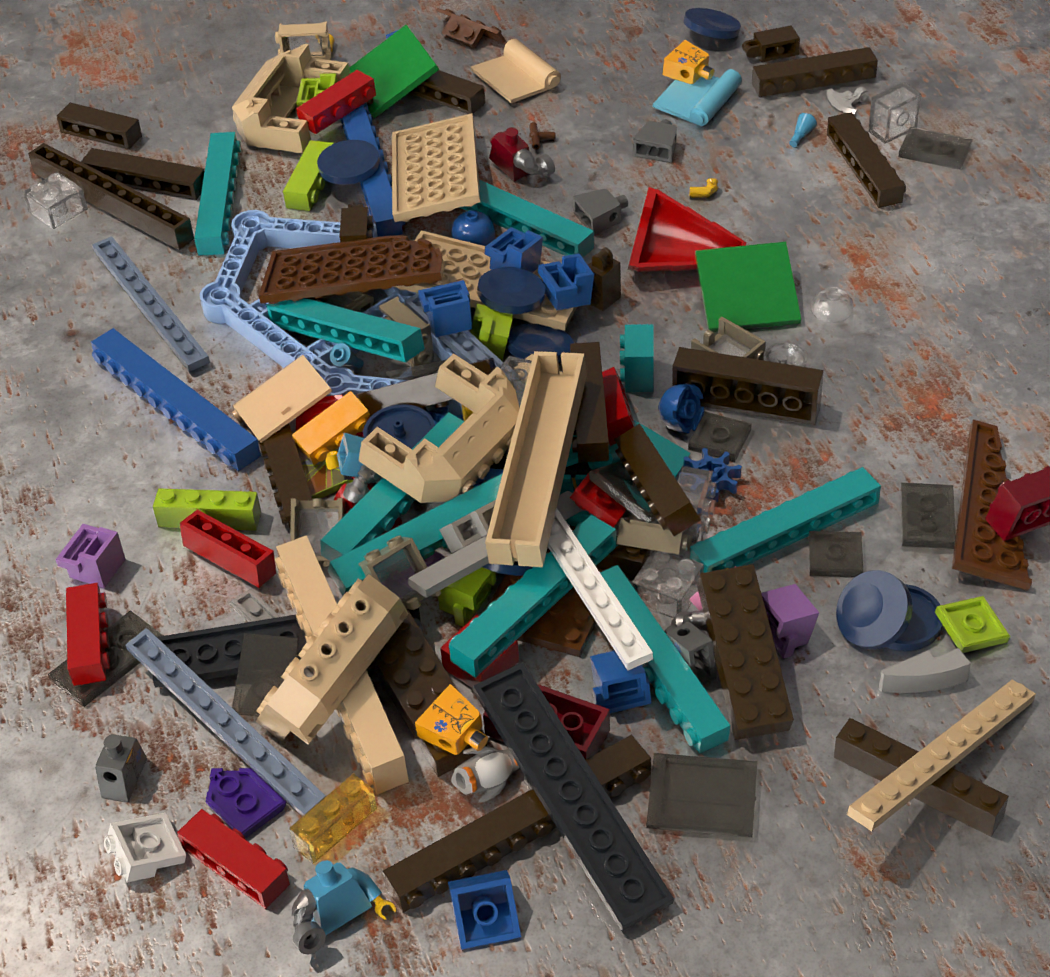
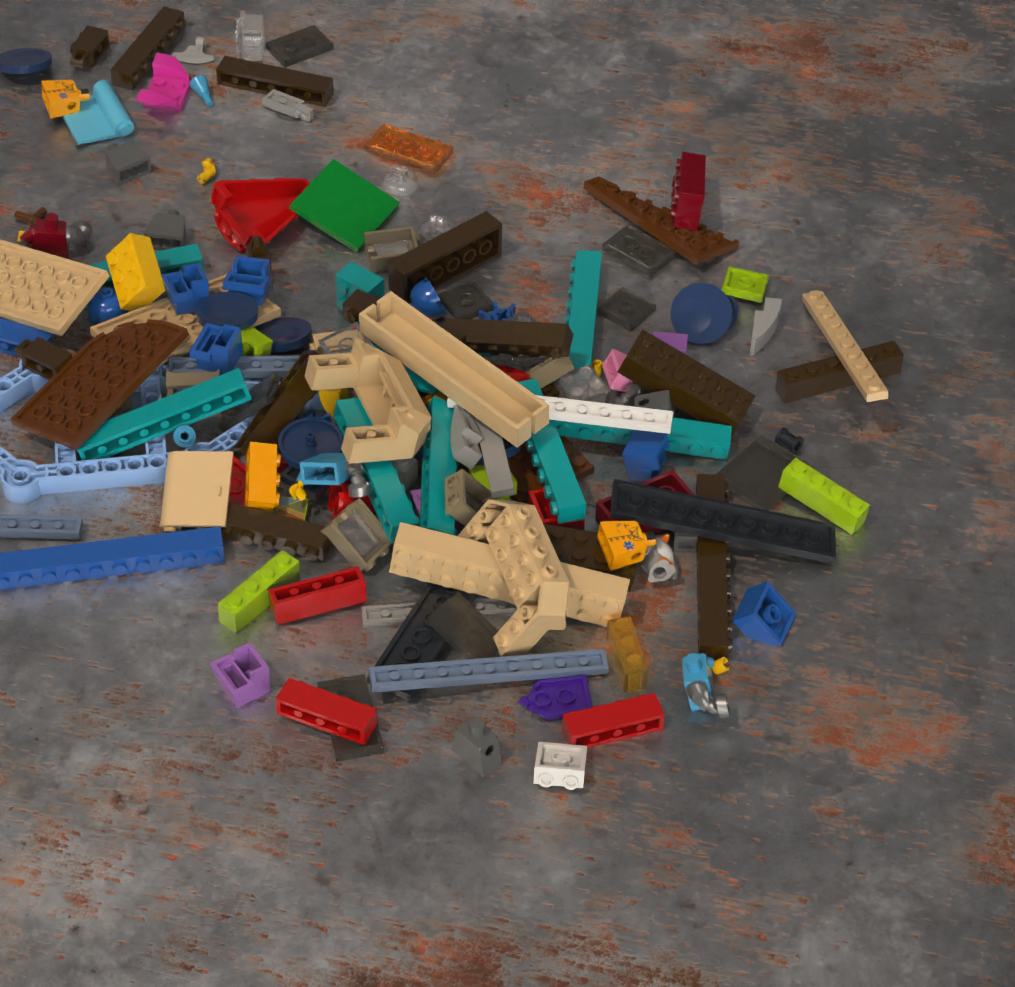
camera: 60 degrees left, 0 degrees up
none -> yellow brick [106,233,166,311]
none -> dark pink piece [136,53,191,111]
none -> light grey hinge [261,89,314,122]
none -> clear orange plate [365,124,453,175]
none -> black bush [774,427,804,455]
none -> lime brick [778,458,870,535]

